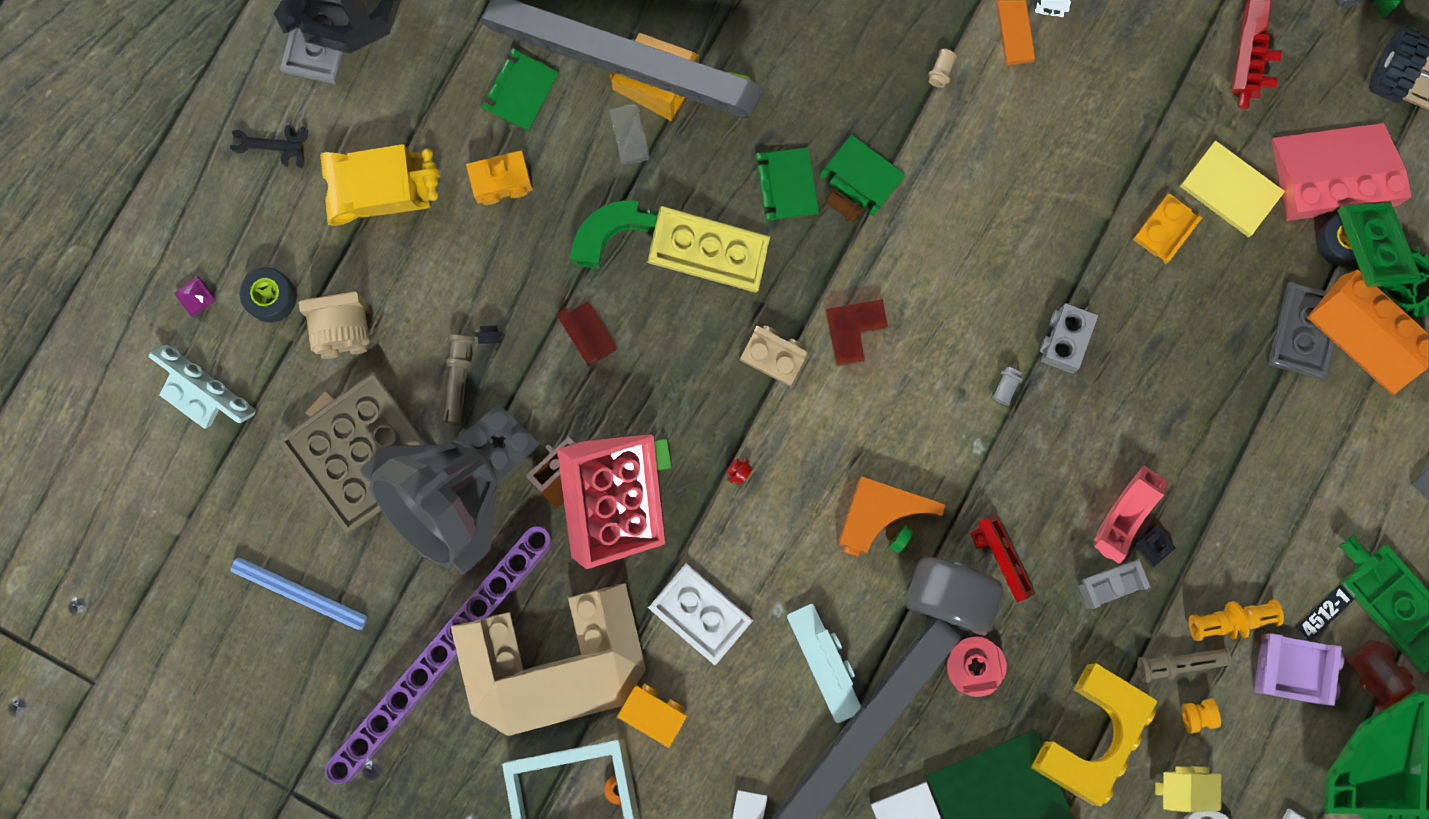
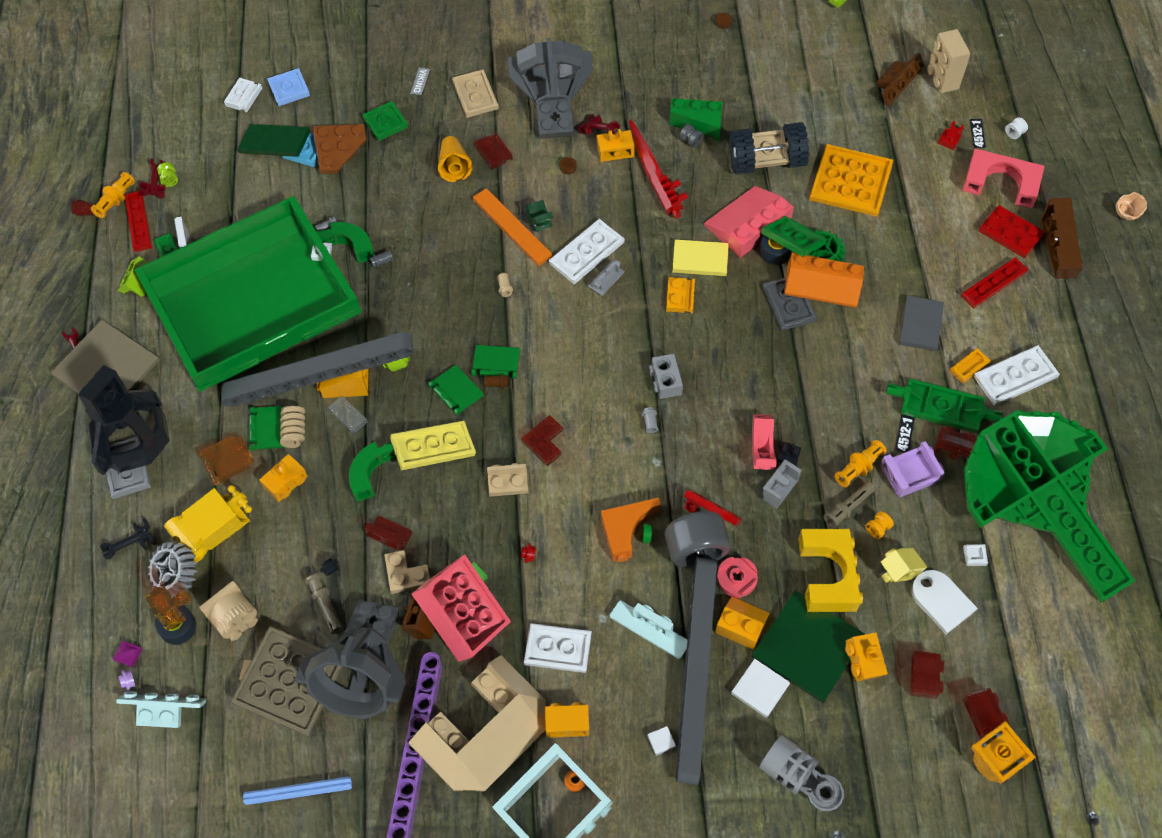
camera: 30 degrees left, 20 degrees down
none -> lavender plate [118,670,135,691]
none -> clear orange brick [144,585,192,630]
none -> light grey gear [147,542,198,597]
none -> clear orange plate [198,435,254,485]
none -> tan piece [280,406,305,448]
none -> tan plate [385,550,430,594]
none -> white tile [549,219,625,284]
none -> light grey hinge [588,260,625,296]
none -> light orange slope [716,597,770,650]

